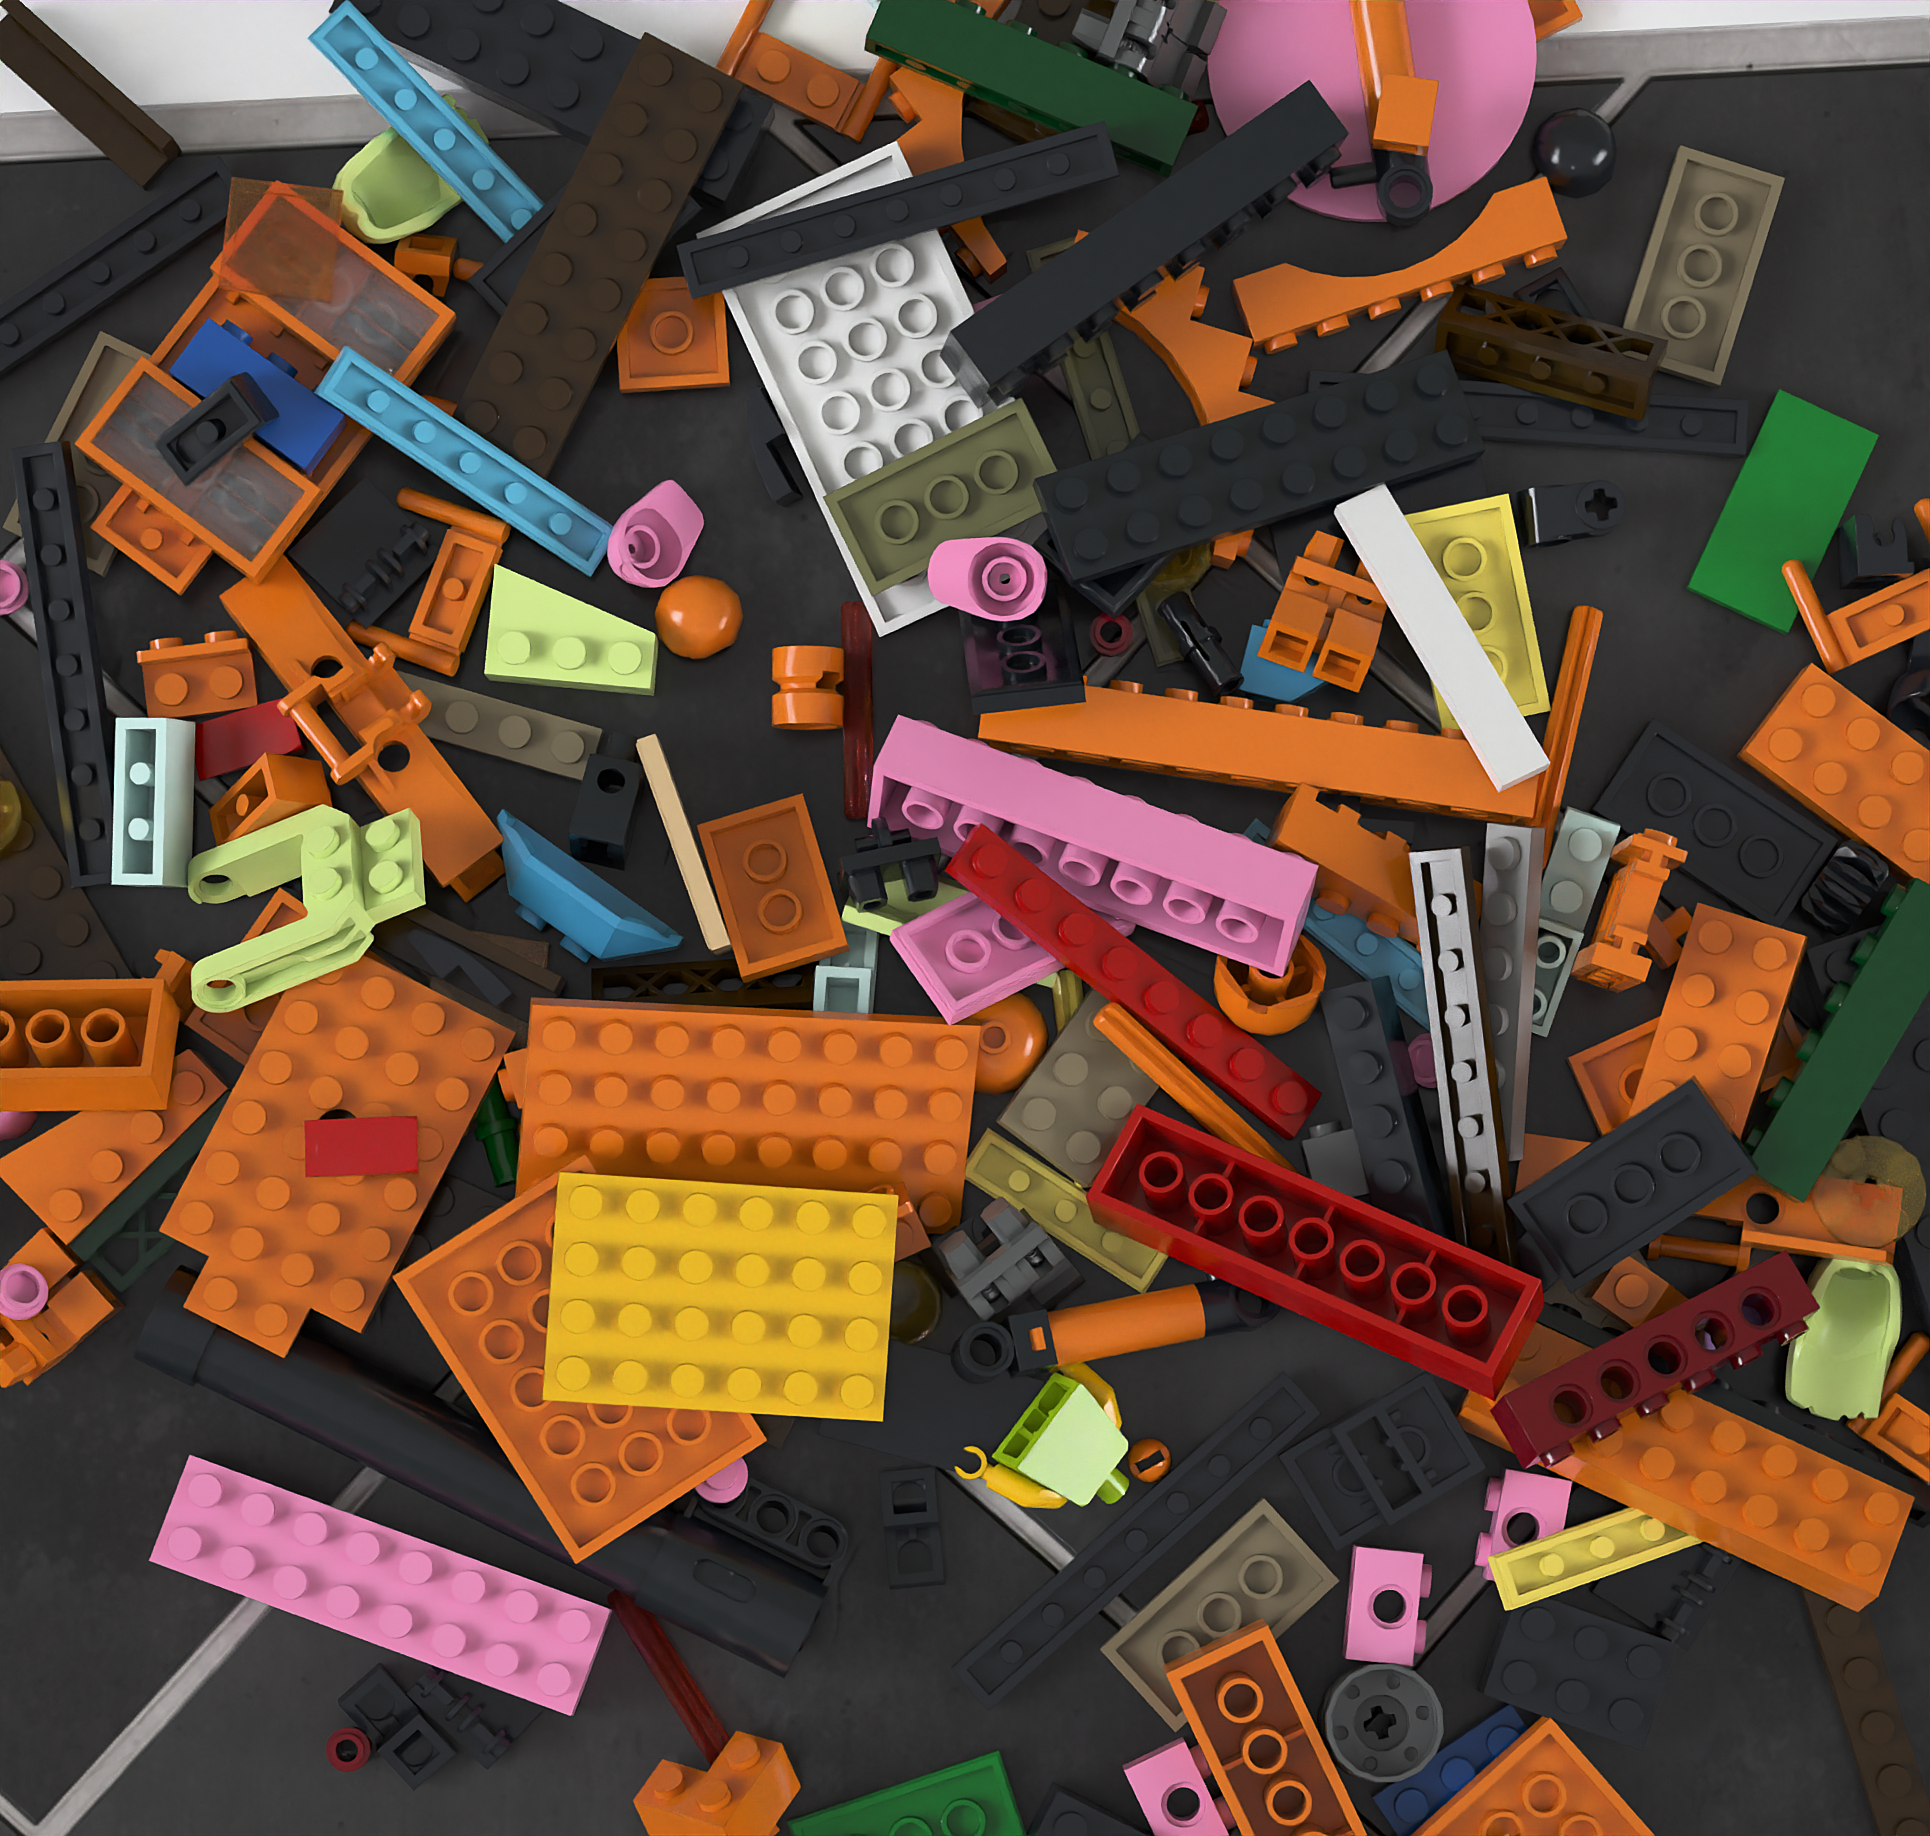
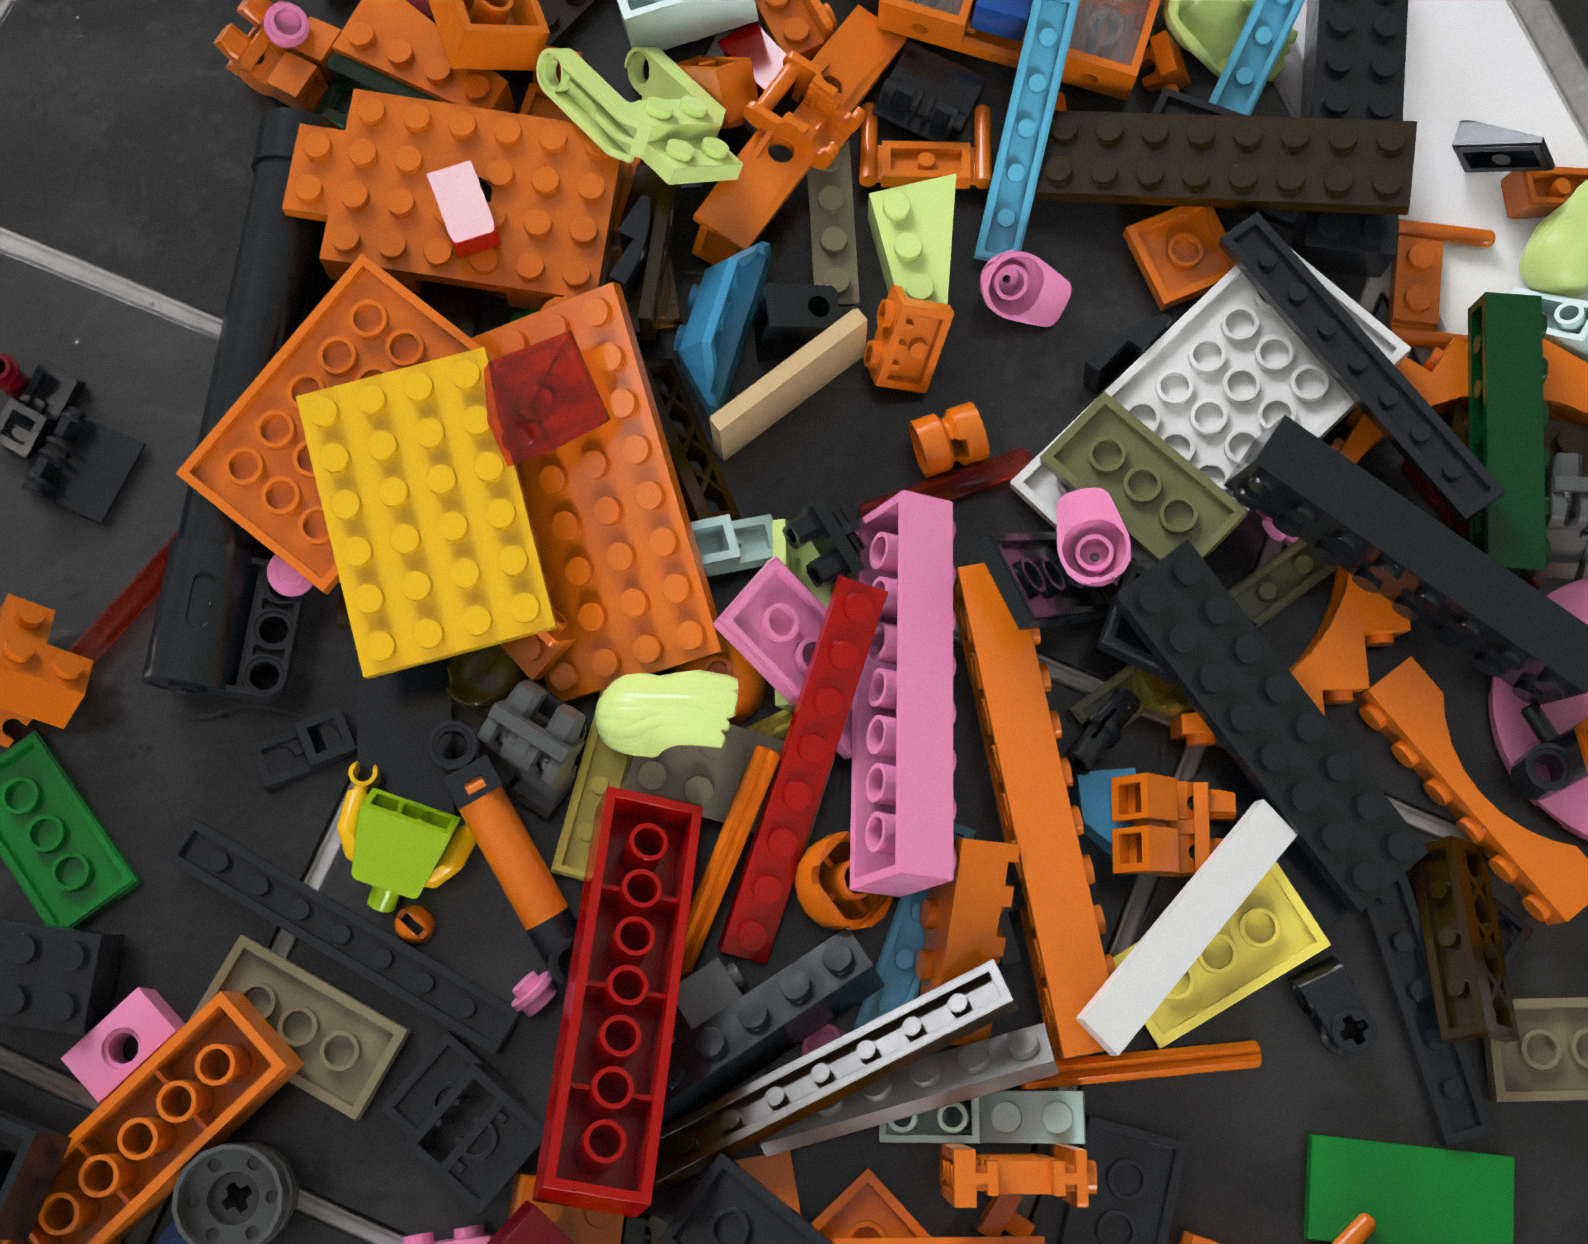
camera: 75 degrees right, 10 degrees down
bright pink brick [149,1455,613,1716] -> none
orange hair [654,575,744,659] -> none
orange plate [697,793,850,983] -> none
dark red pin [1089,613,1133,657] -> none
bright pink brick [1342,1544,1432,1666] -> none
none -> clear red slope [484,330,610,467]
none -> bright pink plate [511,971,558,1017]
none -> yellowish green hair [594,670,738,758]
none -> orange bracket [864,285,954,394]

